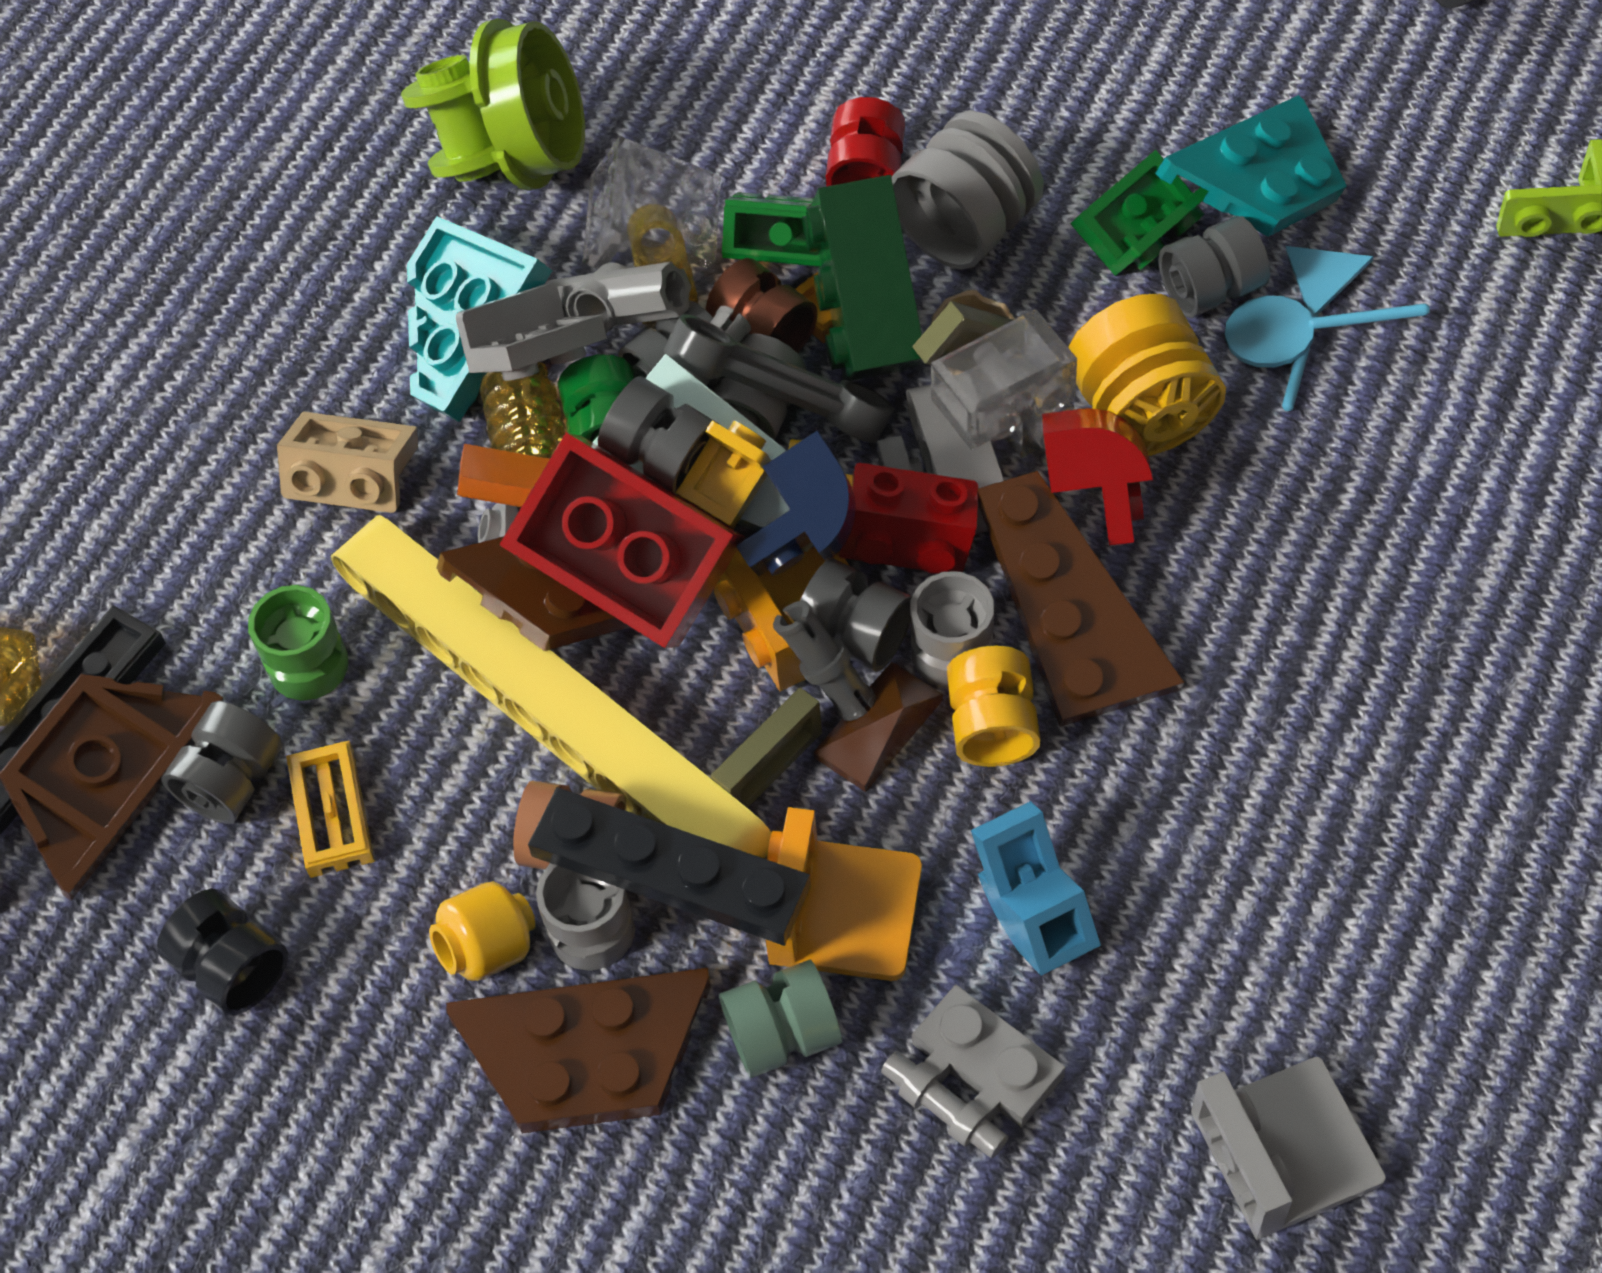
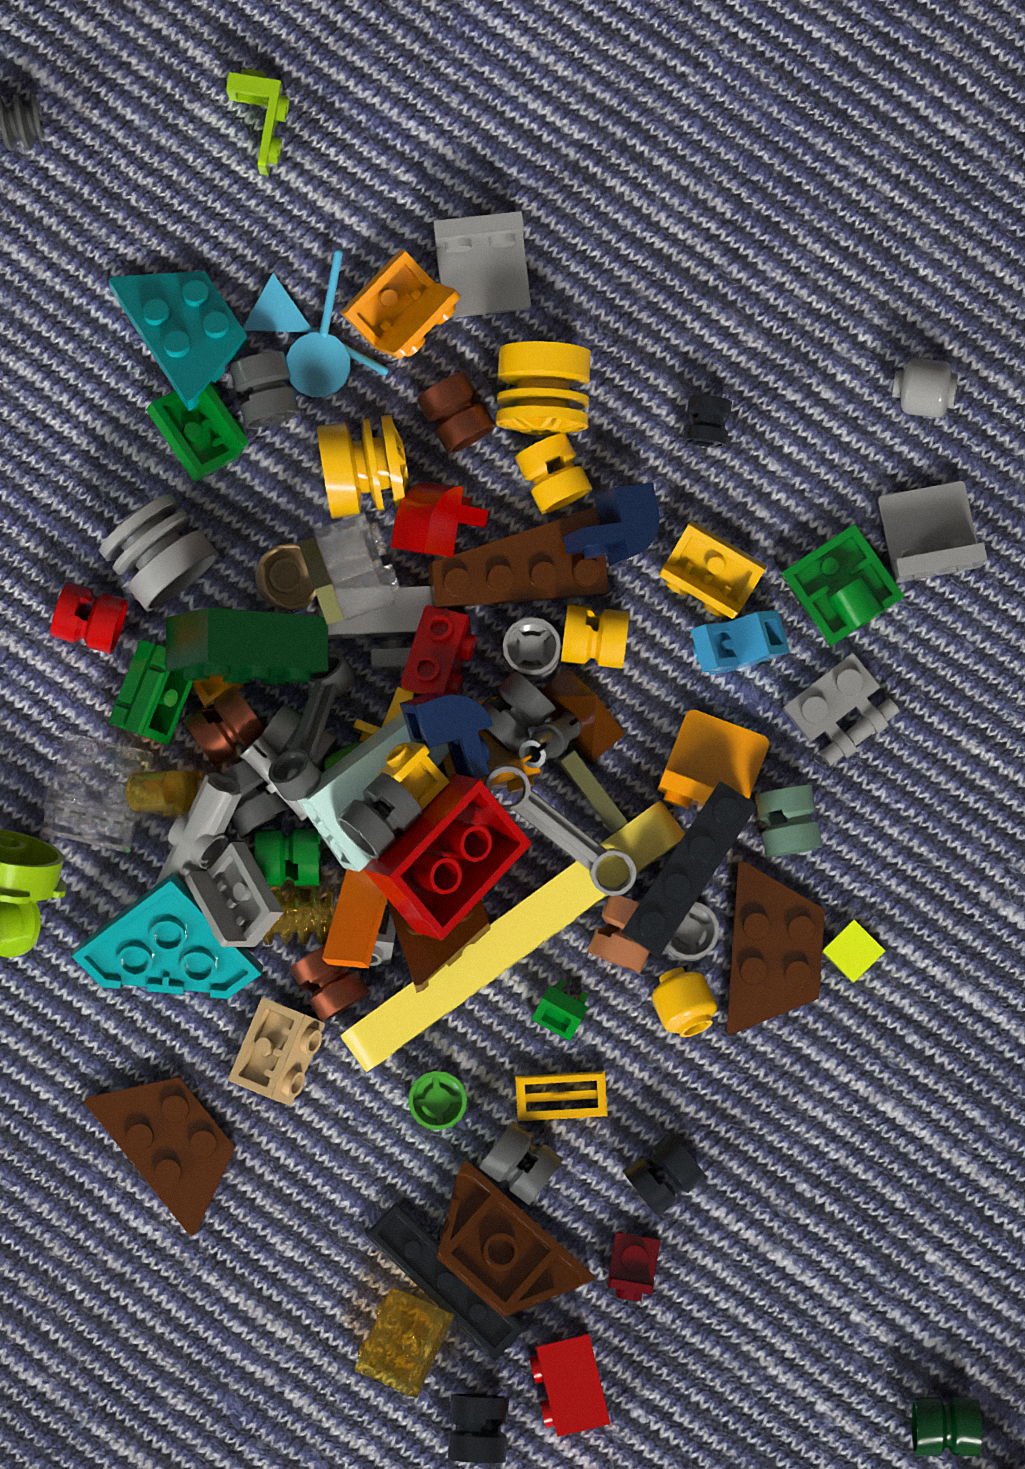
camera: 85 degrees left, 25 degrees up
none -> reddish brown wing [83,1077,236,1237]
none -> copper wheel [289,944,371,1022]
none -> light orange bracket [340,249,460,359]
none -> copper wheel [416,372,497,455]
none -> light grey bracket [434,211,531,318]
none -> light grey piece [484,764,636,896]
none -> yellow wheel [496,341,591,436]
none -> yellow wheel [514,433,592,514]
none -> green tile [531,979,589,1041]
none -> dark blue brick [563,482,660,566]
none -> dark red bracket [607,1232,661,1302]
none -> yellow bracket [658,520,768,620]
none -> black wheel [683,395,732,448]
none -> green plate [780,524,905,648]
none -> neon yellow tile [822,919,885,983]
none -> light grey head [892,358,958,418]

